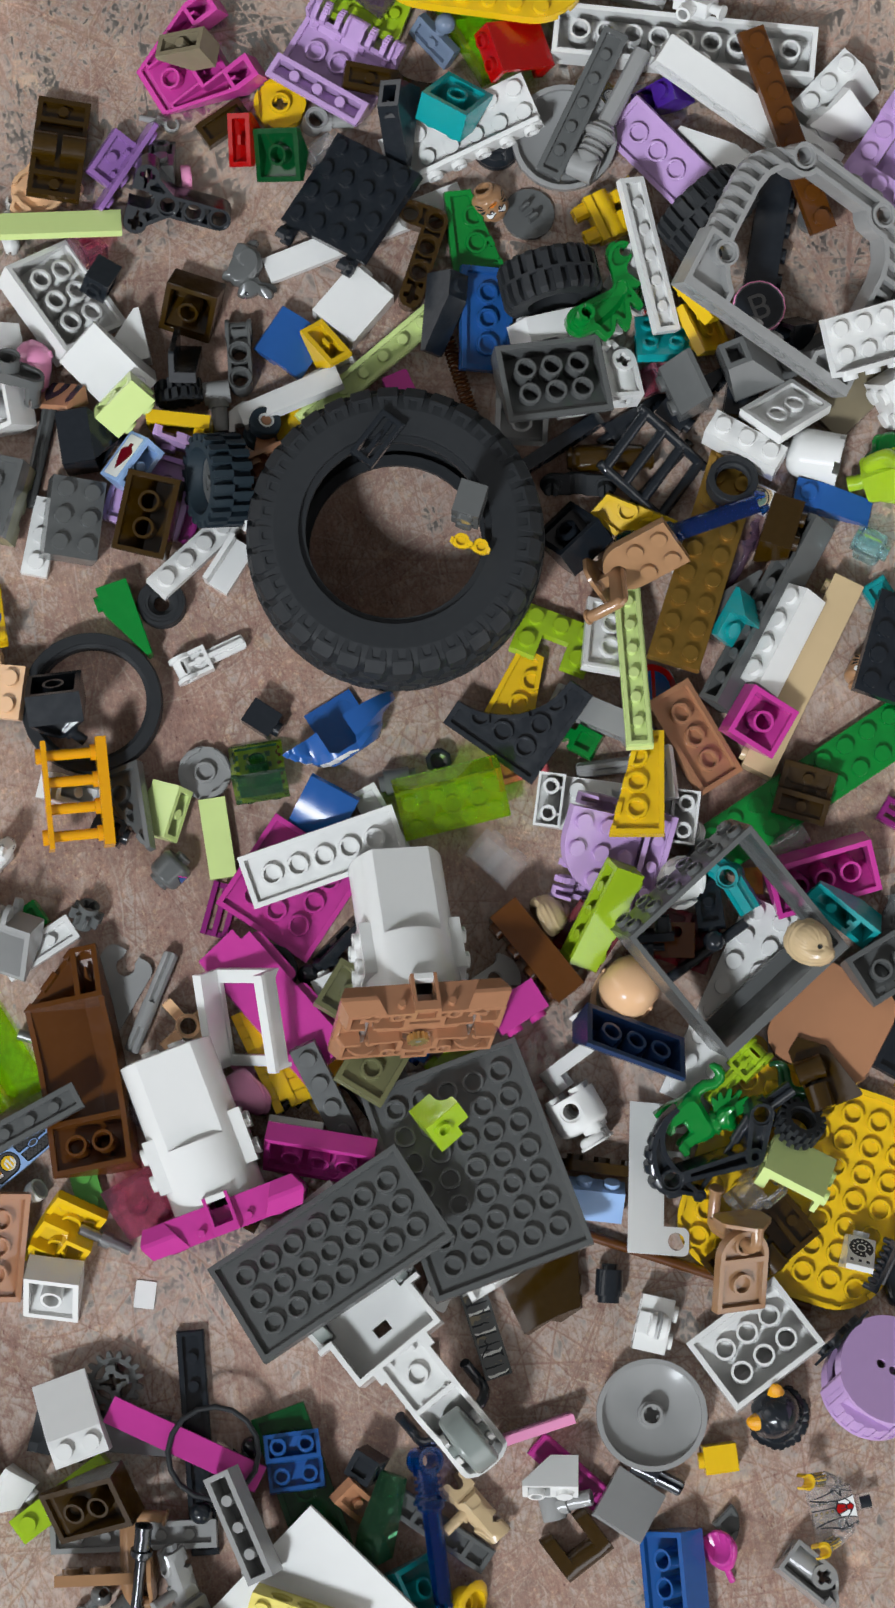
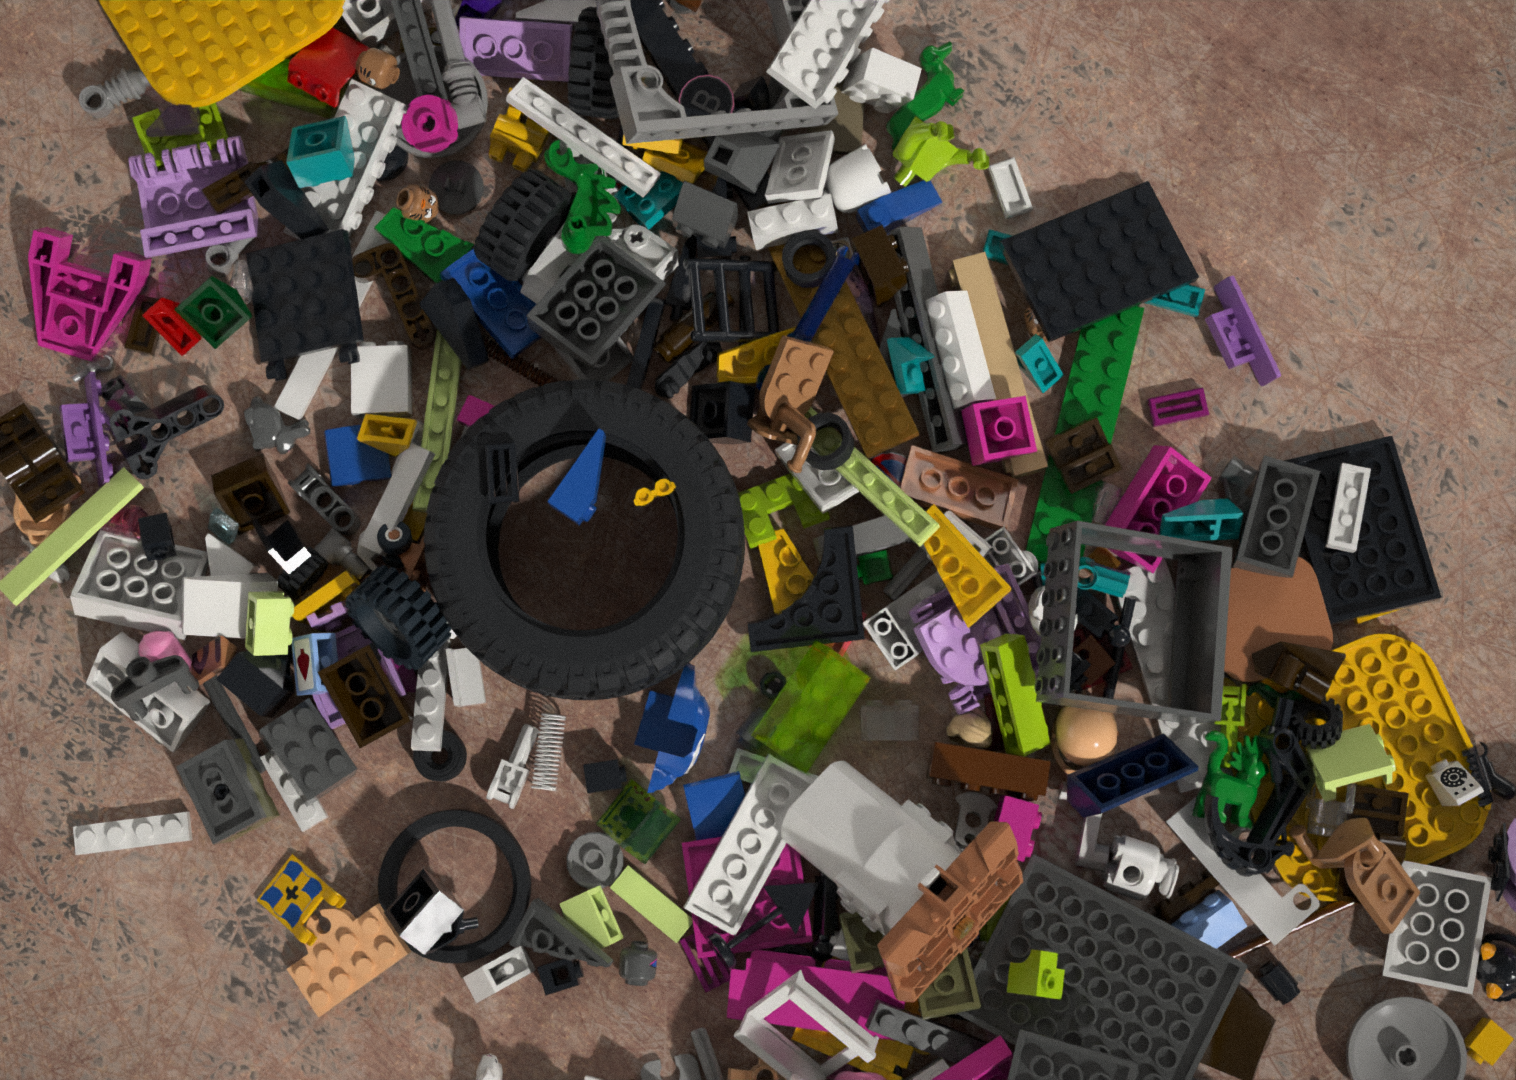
camera: 35 degrees left, 0 degrees up
light orange fence [34,735,116,853] -> none
dark grey gear [68,898,104,932] -> none
green slope [93,578,154,659] -> none
dark tan slope [155,26,220,71] -> none
bright pink tile [180,165,192,190] -> none
yellow plate [254,79,306,128] -> none
sand blue plate [408,12,461,70] -> none
dark grey brick [451,478,489,531] -> none
white brick [630,1292,679,1355] -> none
clear pink slope [639,362,663,398] -> none
tan hair [783,918,835,967] -> none
clear light blue head [849,526,891,566] -> none
none -> clear light blue tile [208,508,239,545]
none -> medium nougat head [356,48,400,89]
none -> dark pink plate [401,95,458,153]
none -> white piece [531,713,566,791]
none -> blue slope [547,428,606,526]
none -> black piece [706,882,820,971]
none -> black tyre [797,412,854,470]
none -> teal slope [1015,334,1064,393]

